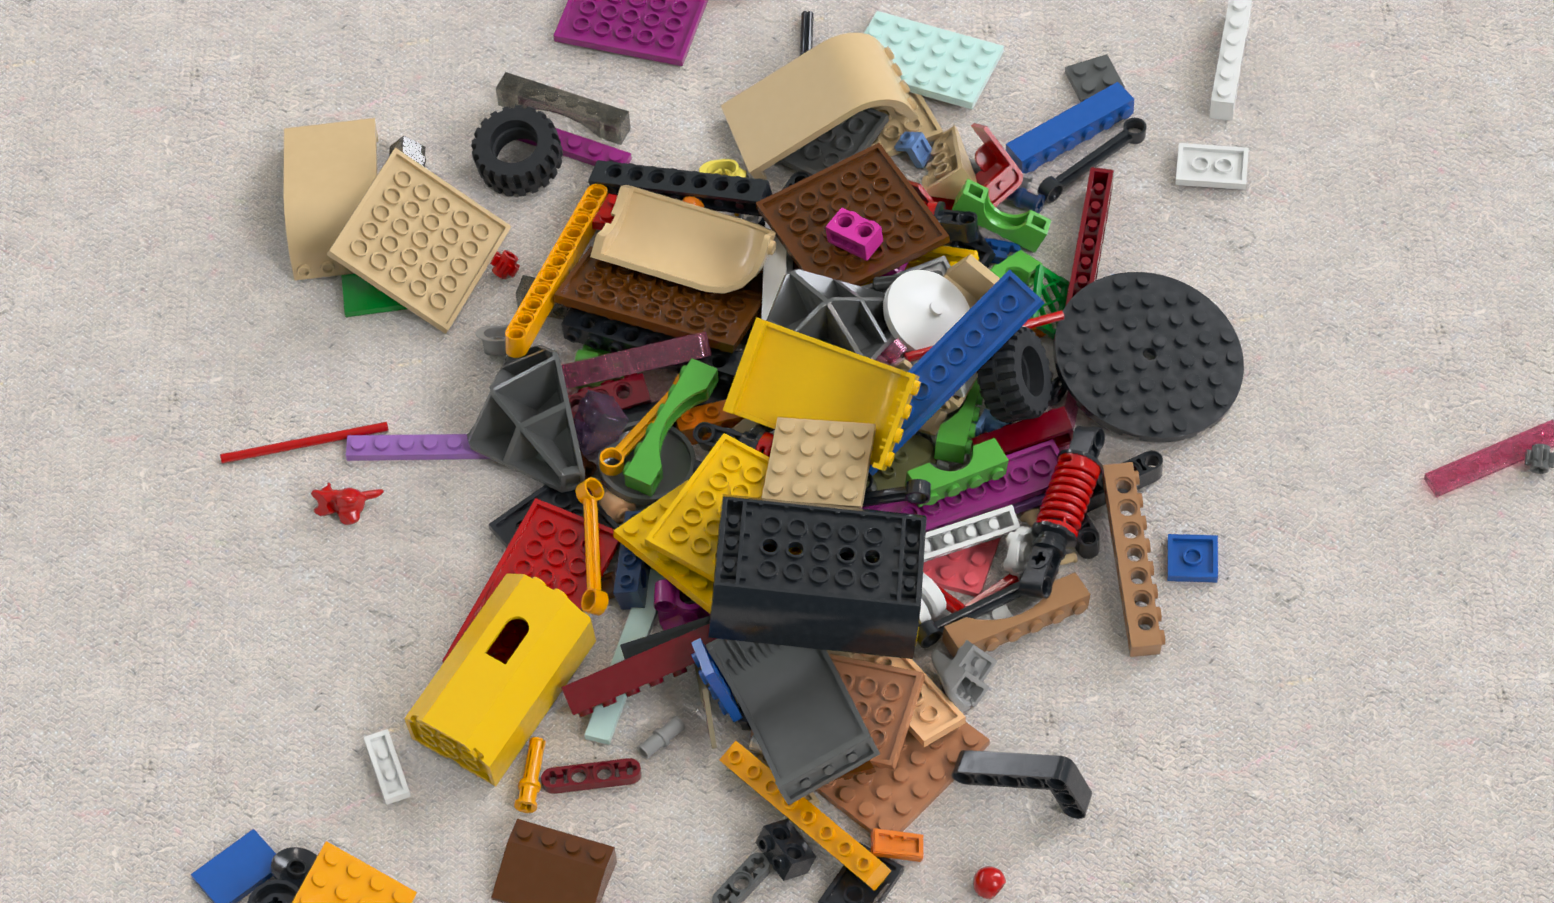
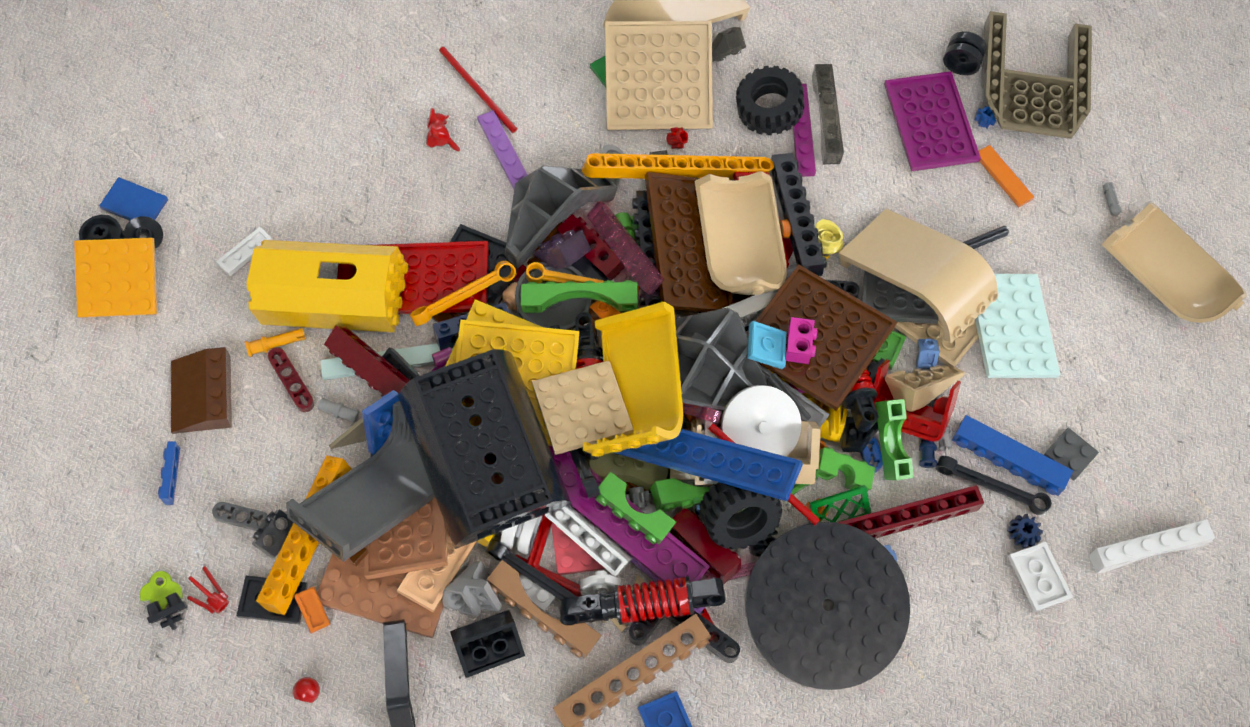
camera: 55 degrees right, 10 degrees up
none -> black slope [450,610,525,678]
none -> medium azure plate [748,321,787,369]
none -> dark blue gear [1007,513,1043,548]

